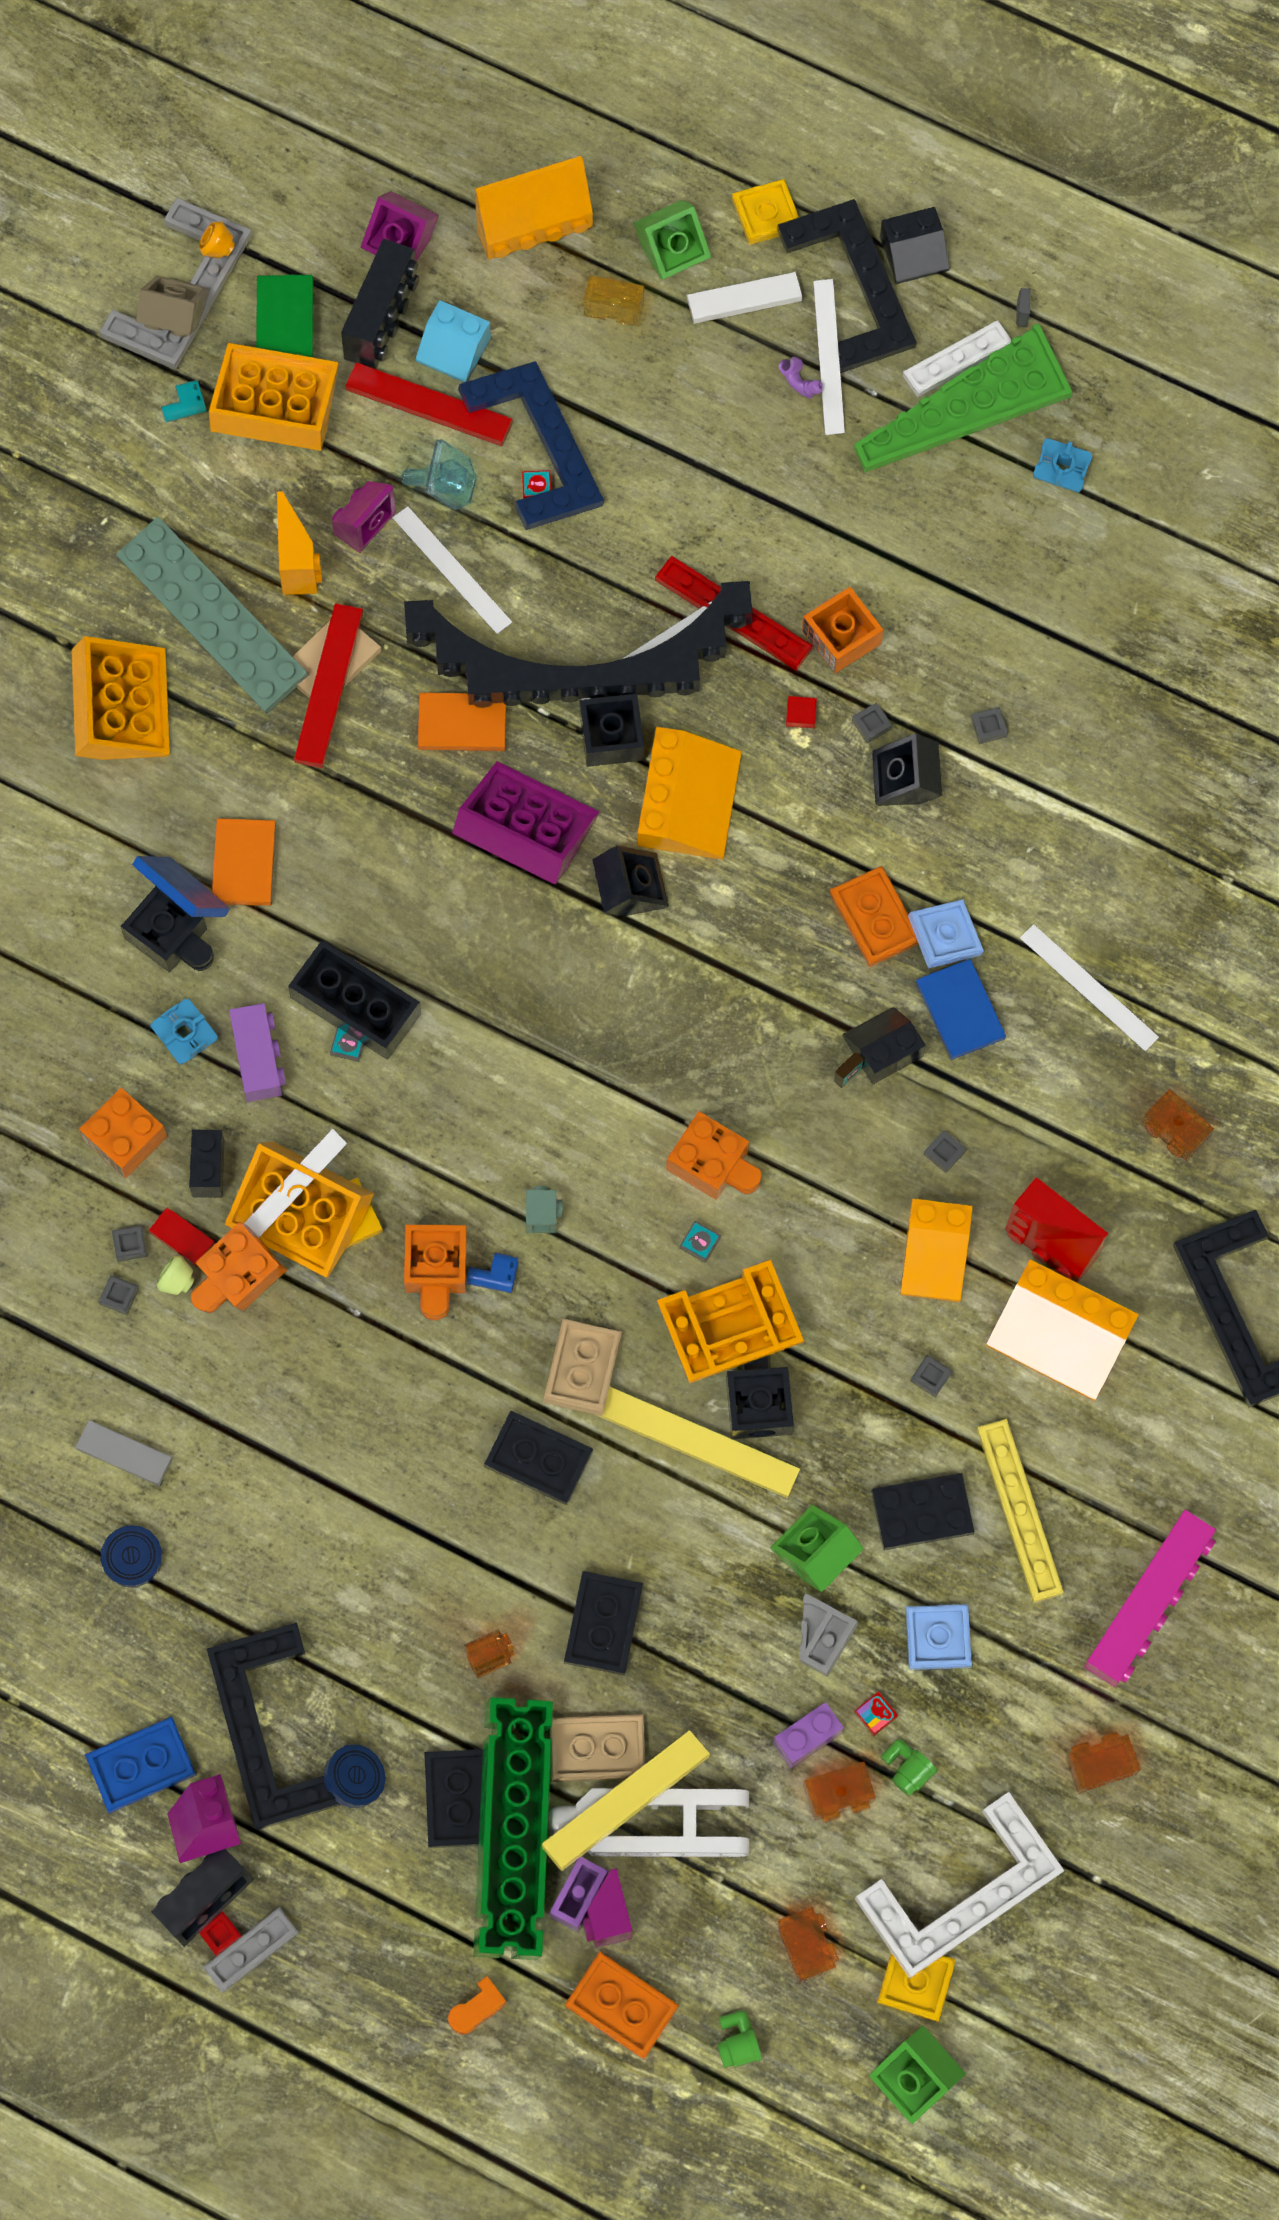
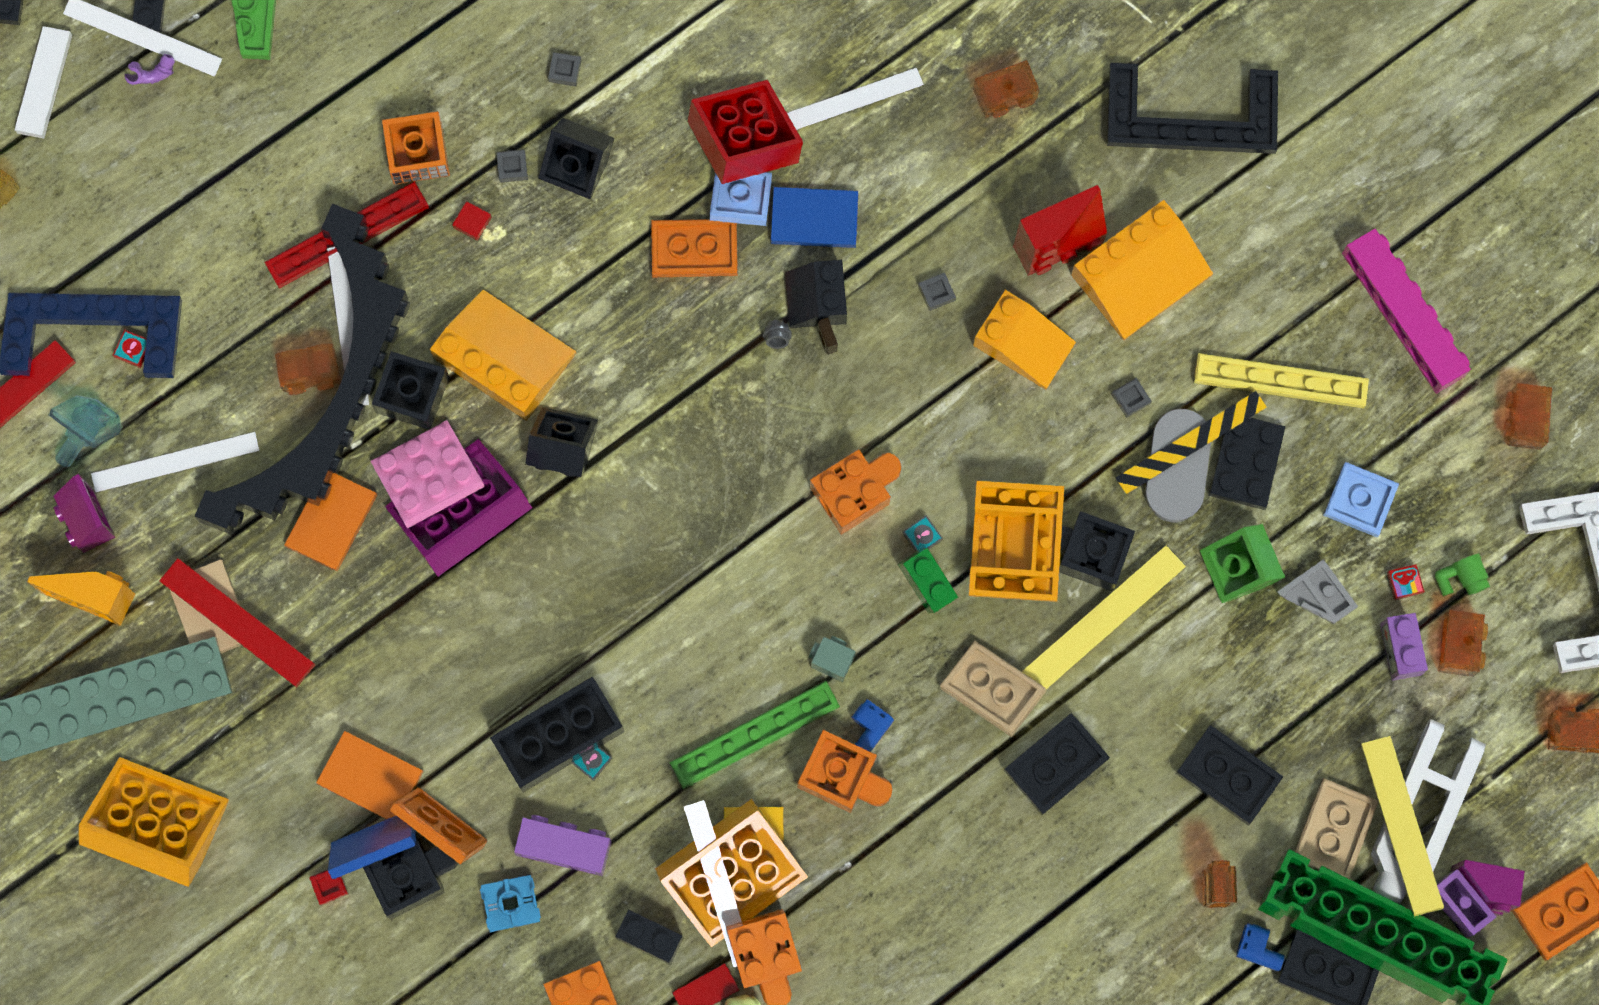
camera: 65 degrees left, 5 degrees up
none -> clear orange brick [275,344,341,395]
none -> red tile [309,870,349,906]
none -> bright pink plate [370,420,485,528]
none -> orange tile [390,788,487,865]
none -> bright green tile [670,681,840,790]
none -> red slope [687,80,803,184]
none -> dark grey plate [763,319,792,349]
none -> green brick [897,548,959,613]
none -> sticker [1116,391,1267,494]
none -> light grey tile [1145,409,1211,523]
none -> blue piece [1236,923,1285,972]

